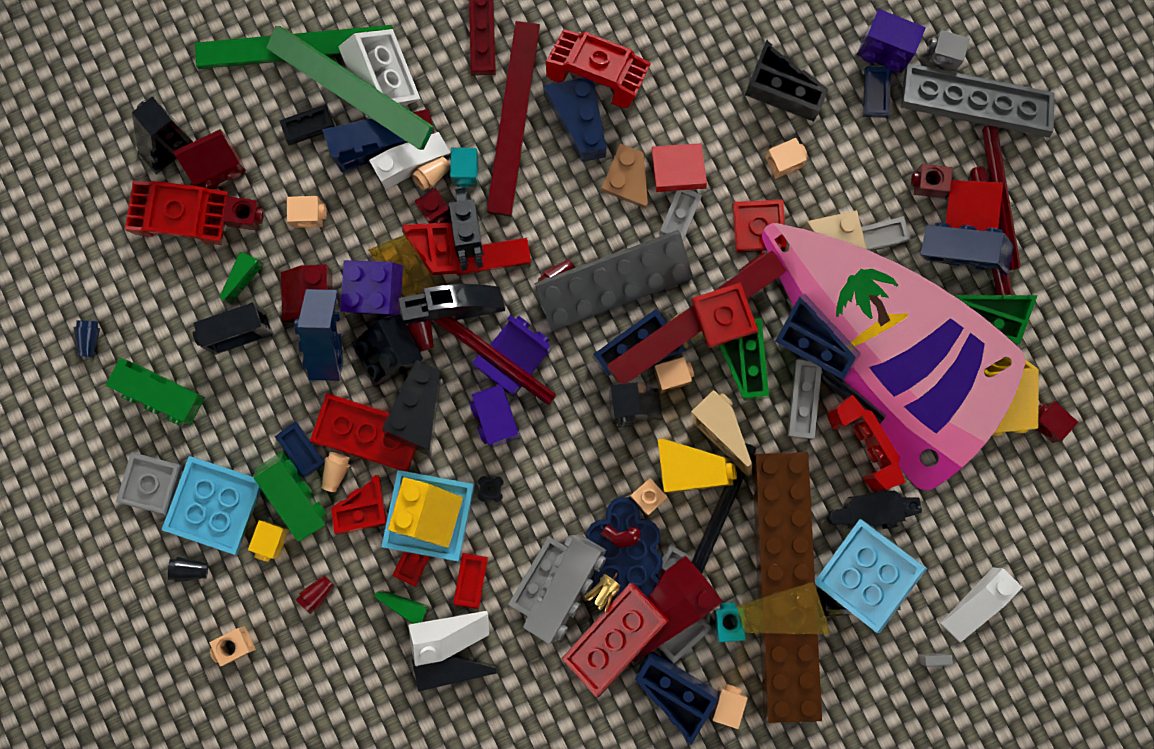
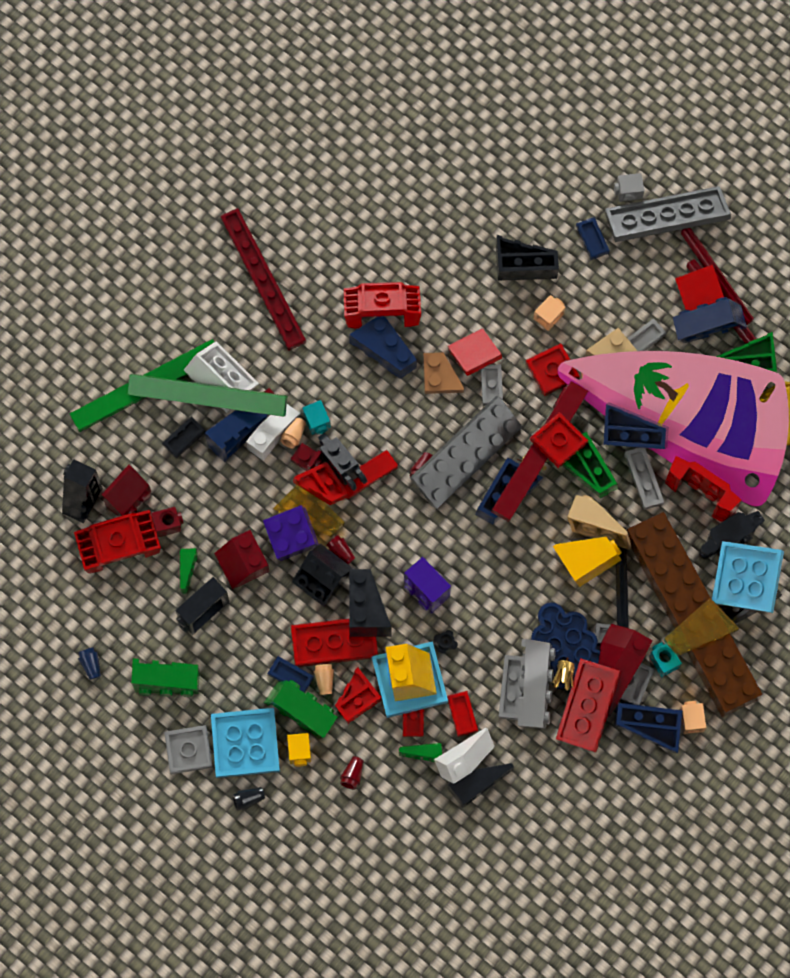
camera: 25 degrees left, 10 degrees down
light nougat brick [209,626,256,667] -> none
light nougat brick [287,196,327,228] -> none
dark blue wedge [294,289,343,381] -> none
black slope [399,284,505,325] -> none
dark red axle [434,316,556,405] -> none
dark purple panel [472,315,551,397] -> none
dark red tile [487,21,540,217] -> none
dark red arm [600,524,641,548] -> none
black wedge [609,382,663,428] -> none
light nougat brick [629,478,668,516] -> none
light nougat brick [653,357,694,393] -> none
black axle [821,370,886,424] -> none
dark purple brick [856,8,926,73] -> none
dark red brick [911,164,952,198] -> none

